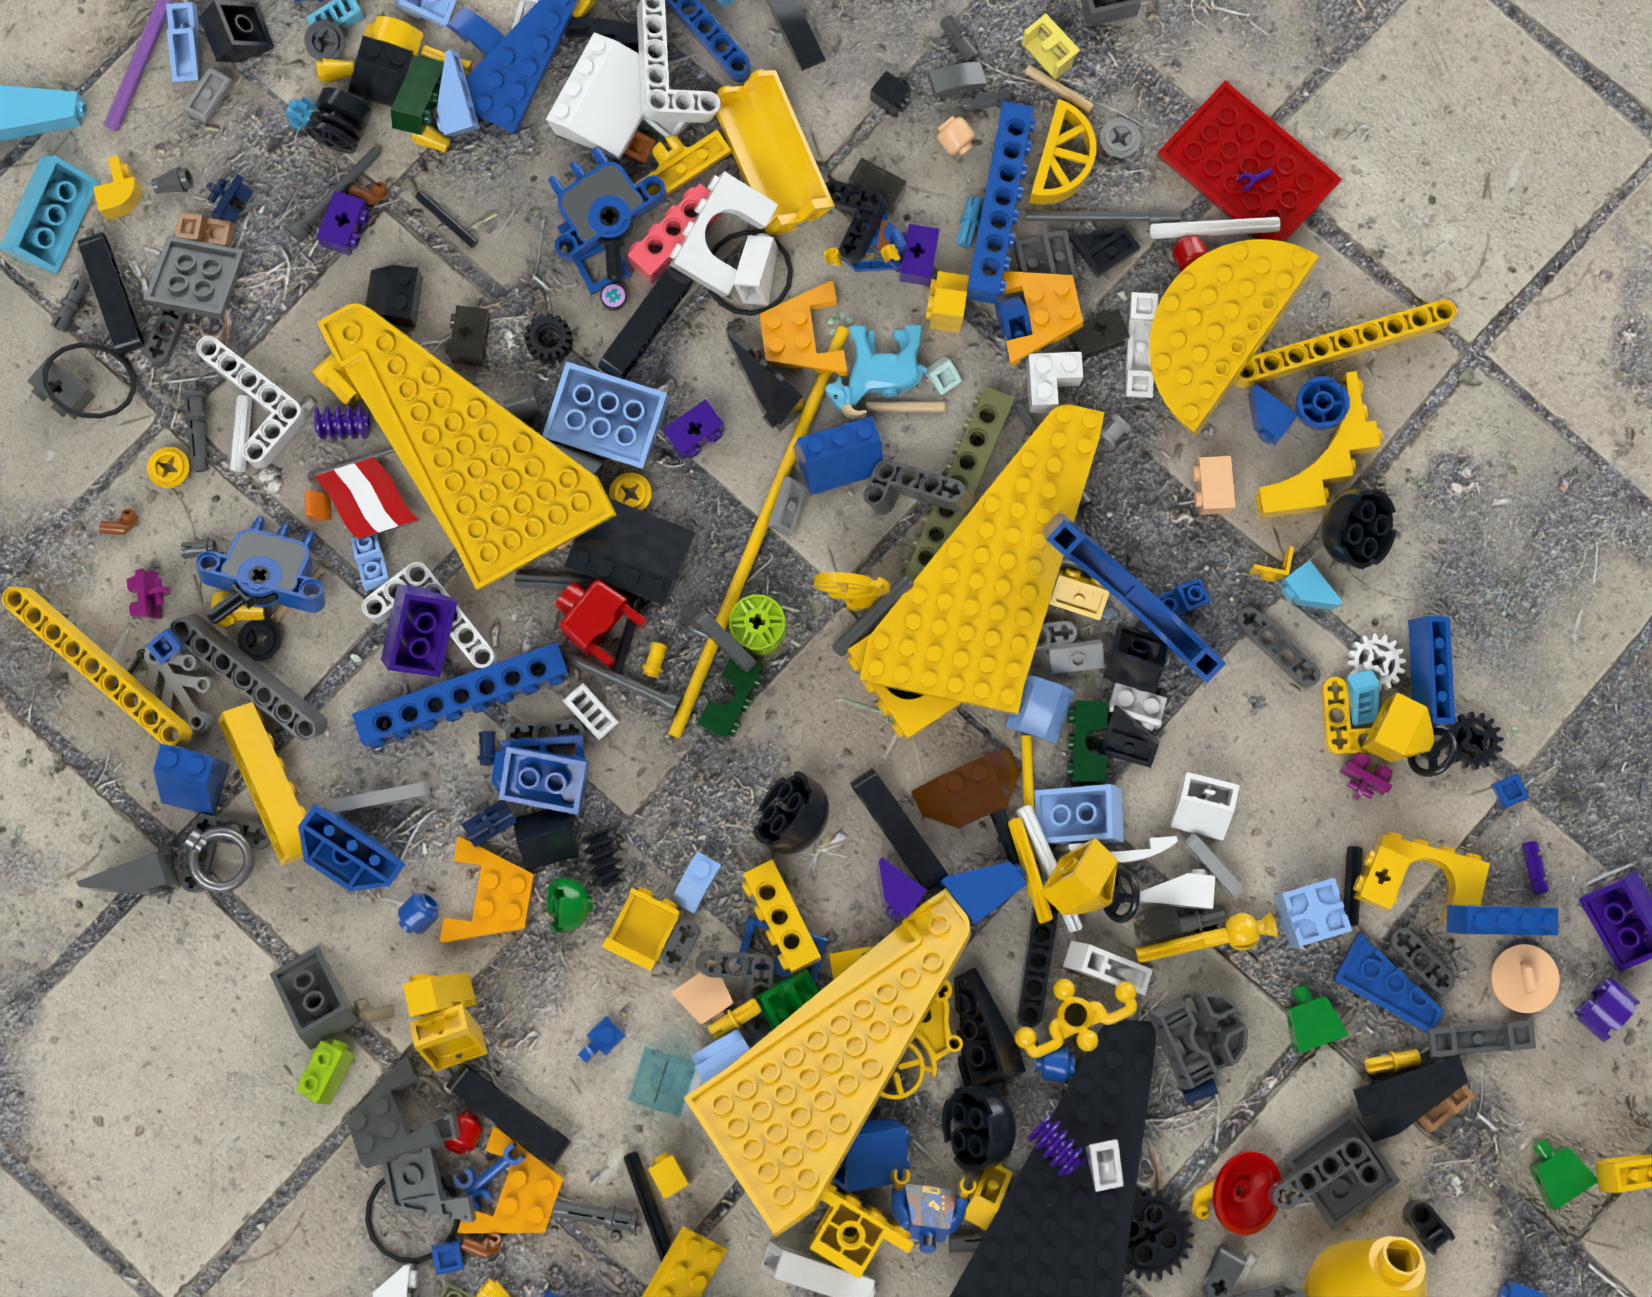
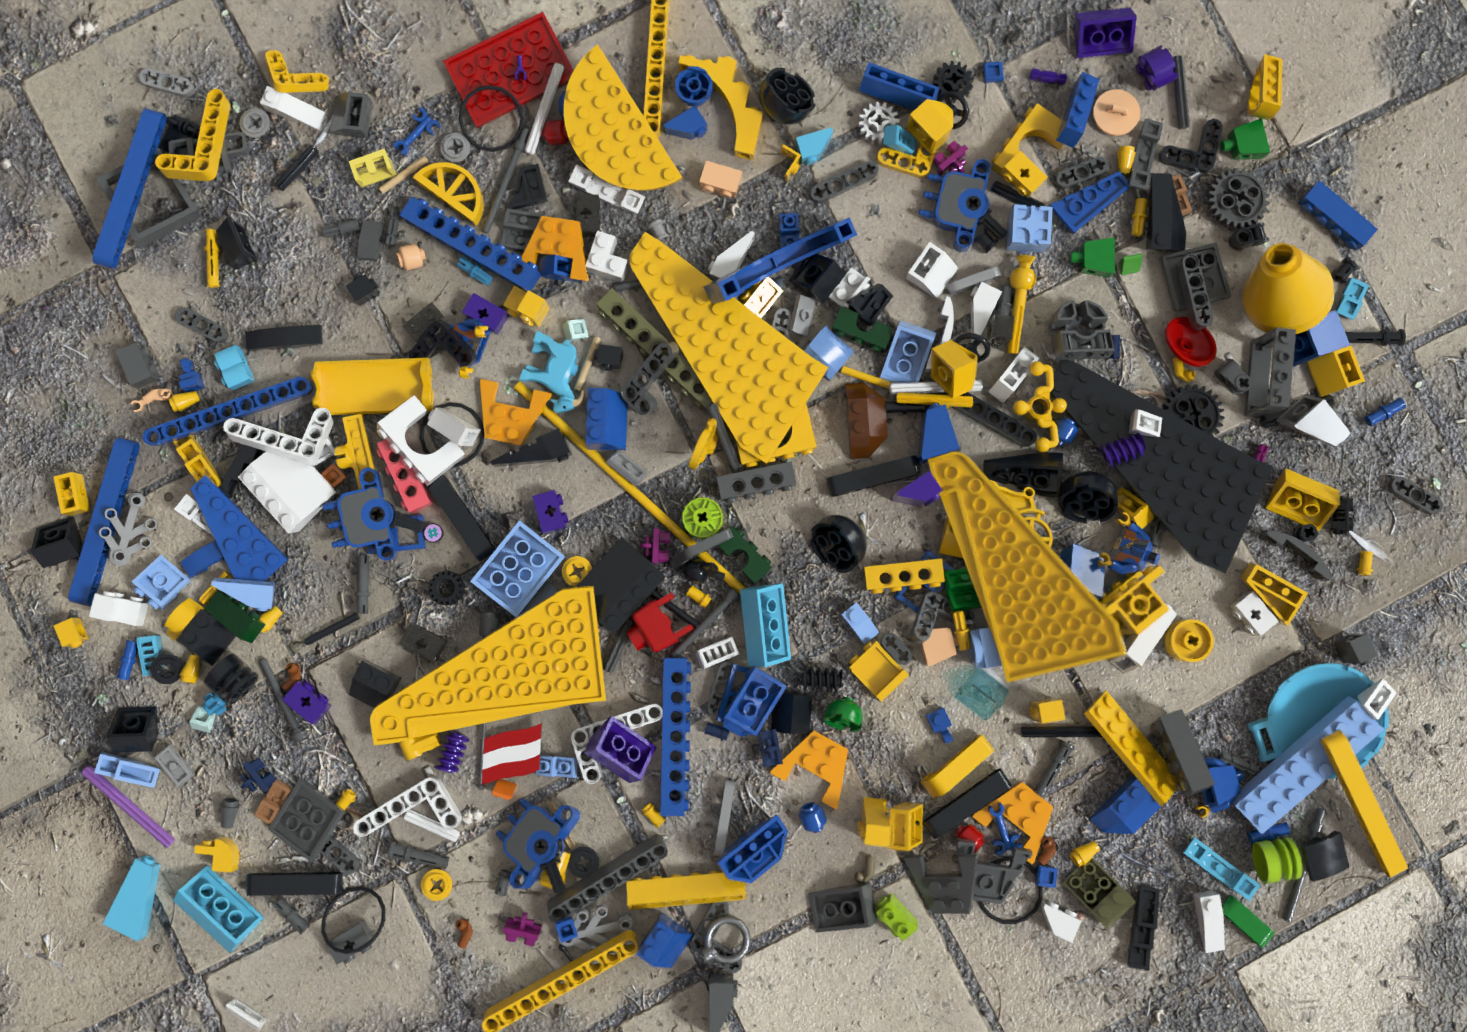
camera: 65 degrees left, 5 degrees up
none -> light aqua slope [189,705,216,733]
none -> yellow pin [336,789,357,810]
none -> dark grey pin [355,555,371,614]
none -> blue bar [393,108,441,156]
none -> black piece [459,85,524,152]
none -> black brick [594,344,623,371]
none -> magenta hips [639,529,671,564]
none -> yellow pin [641,802,665,828]
none -> black piece [683,559,725,584]
none -> white slope [708,231,755,280]
none -> dark grey brick [717,461,797,503]
none -> medium azure slope [740,583,791,667]
none -> piece [918,159,1007,253]
none -> yellow beam [920,734,994,798]
none -> black bush [973,229,998,254]
none -> yellow cone [1117,146,1136,175]
none -> bright green slope [1118,253,1143,275]
none -> black beam [1158,119,1222,174]
none -> dark grey axle [1173,55,1190,129]
none -> dark grey gear [1206,168,1270,230]

